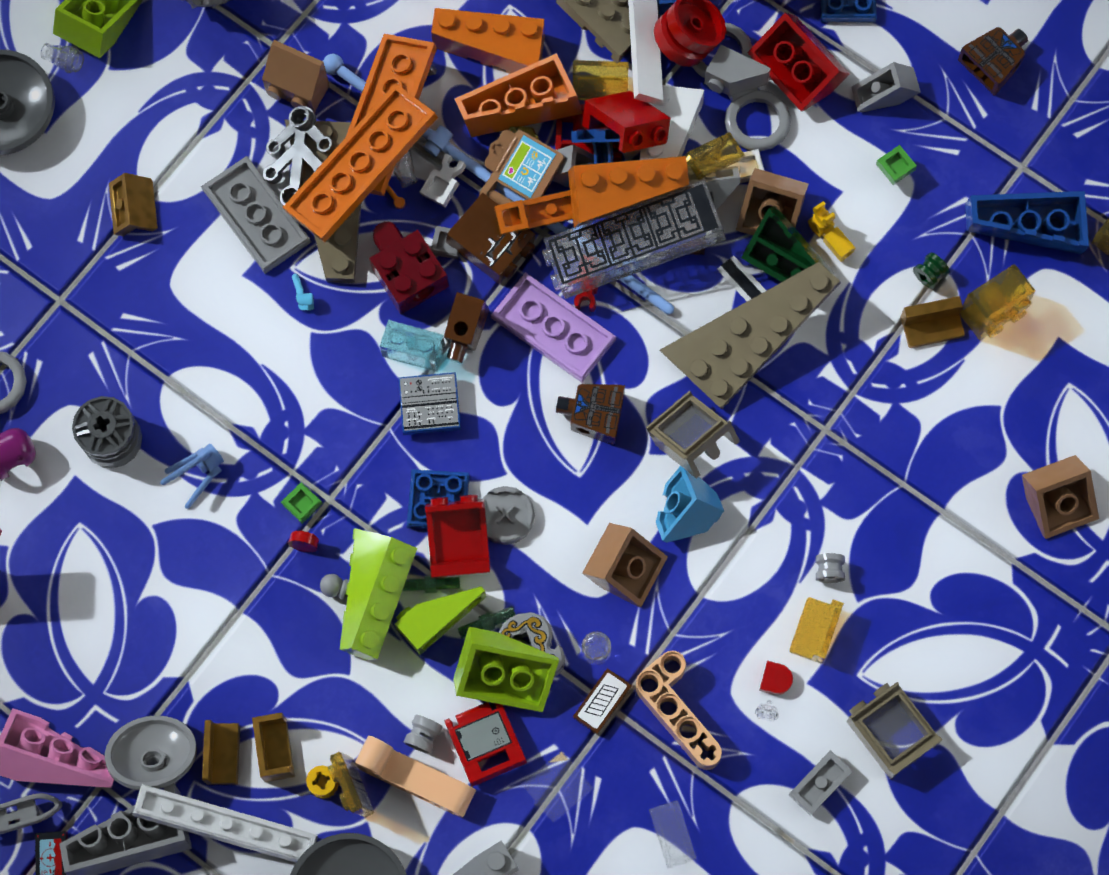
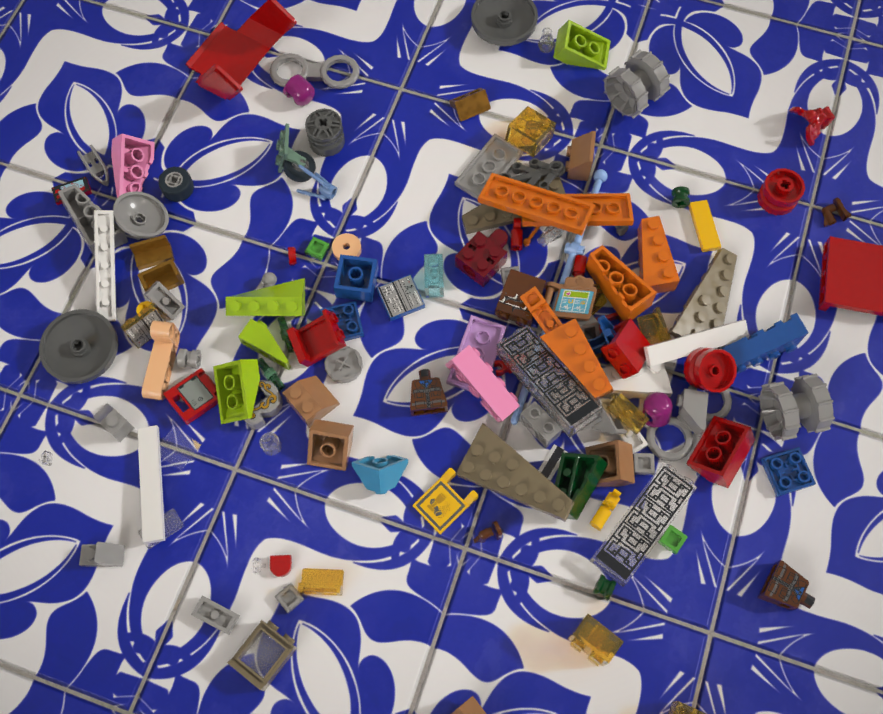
camera: 70 degrees right, 5 degrees down
medium azure hand [291,274,314,310] -> none
white plate [420,153,466,208] -> none
reddish brown torso [444,292,490,363] -> none
tile [573,668,632,735] -> none
light nougat beam [636,651,722,770] -> none
dark tan window [646,391,740,478] -> none
light grey wheel [815,553,845,583] -> none
light grey slope [851,62,921,113] -> none
pearl gold panel [900,296,964,348] -> none
blue wedge [965,191,1089,255] -> none
none -> white tile [137,425,165,544]
none -> light grey slope [144,281,185,320]
none -> black wheel [158,166,194,202]
none -> plate [275,123,316,182]
none -> light grey tile [275,583,305,614]
none -> medium nougat slope [282,376,340,428]
none -> light nougat piece [332,233,362,260]
none -> blue brick [333,254,379,302]
none -> yellow flag [412,468,479,535]
none -> bright pink wedge [445,345,520,422]
none -> reddish brown piece [473,521,503,543]
none -> clear yellow brick [505,106,557,157]
none -> red bar [510,218,523,251]
none -> light grey brick [519,401,562,448]
none -> red bar [572,255,587,277]
none -> brick [590,462,697,587]
none -> light grey plate [633,453,655,475]
none -> magenta helmet [642,392,673,428]

